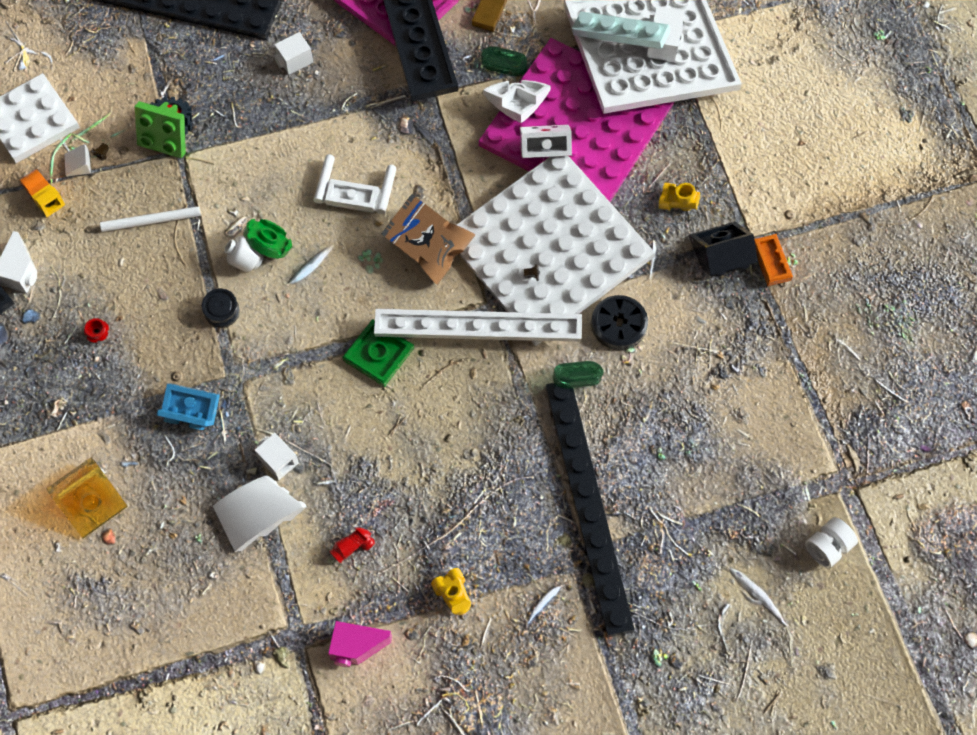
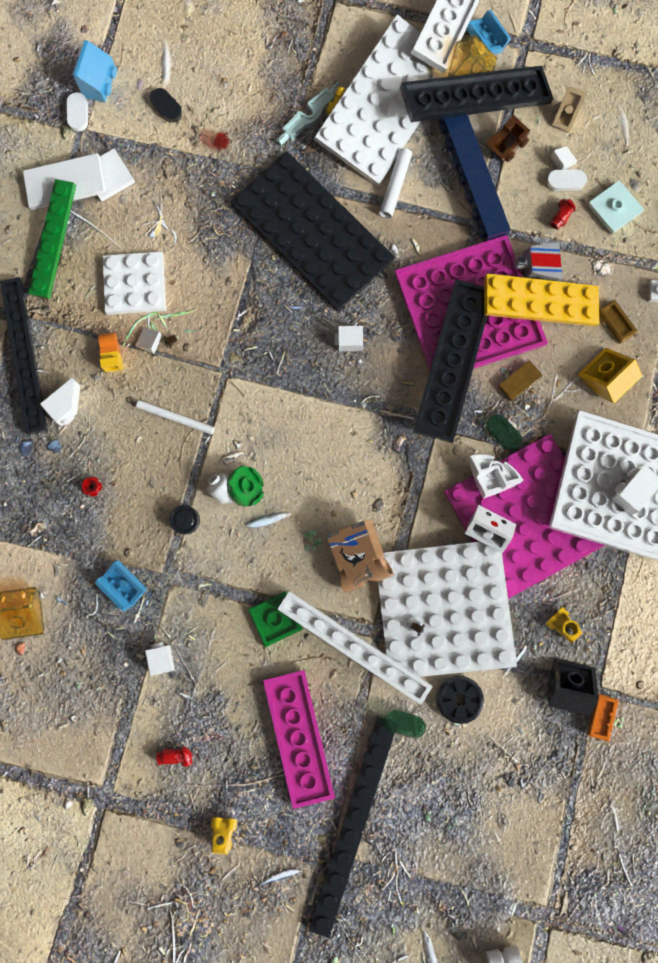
camera: 30 degrees right, 15 degrees up
bright green plate [134,97,192,159] -> none
white slope [213,476,306,552] -> none
white plate [313,154,396,214] -> none
dark pink slope [328,621,392,667] -> none
light aqua plate [572,11,670,49] -> none
none -> dark pink plate [263,670,335,809]

